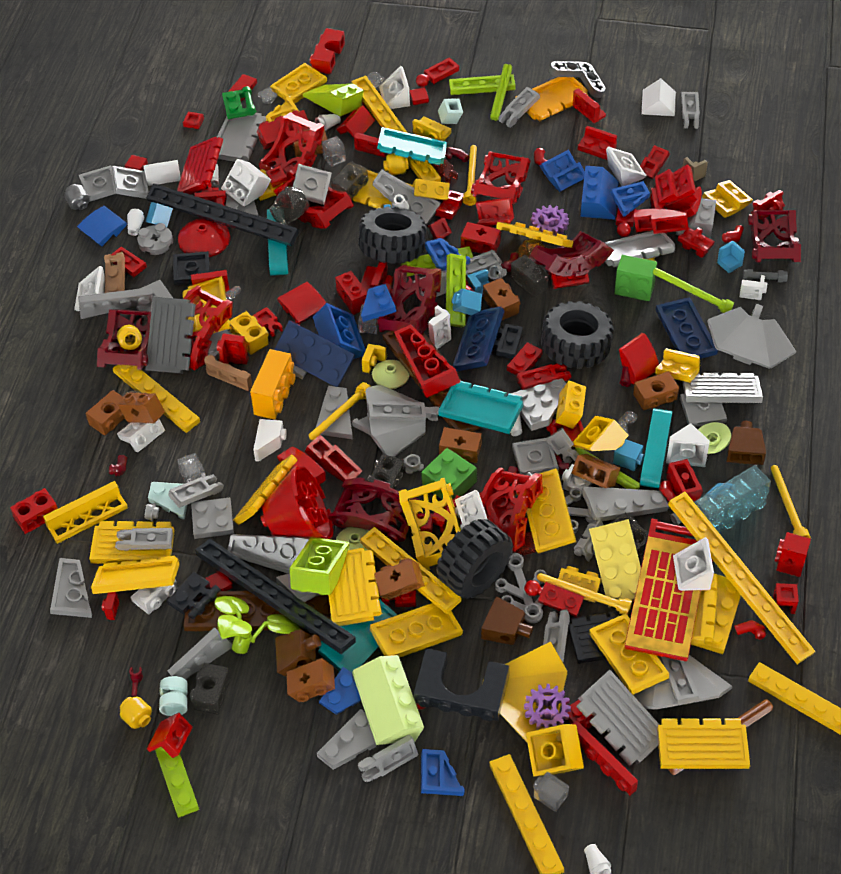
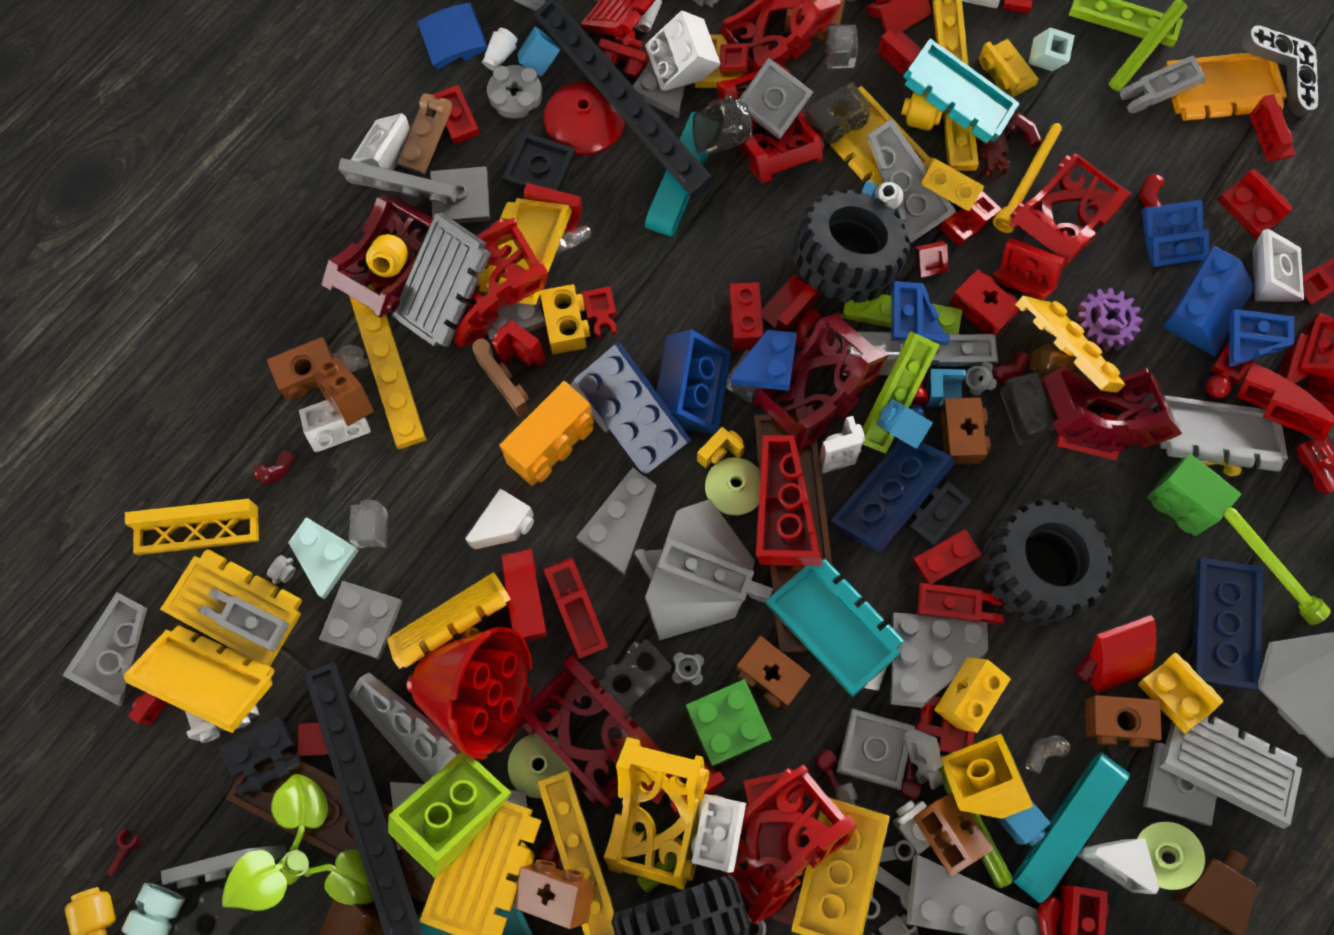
camera: 25 degrees right, 20 degrees up
red brick [10,488,58,534] -> none
light grey hinge [168,474,224,508] -> none
red slope [277,282,326,325] -> none
yellow piece [309,382,370,440] -> none

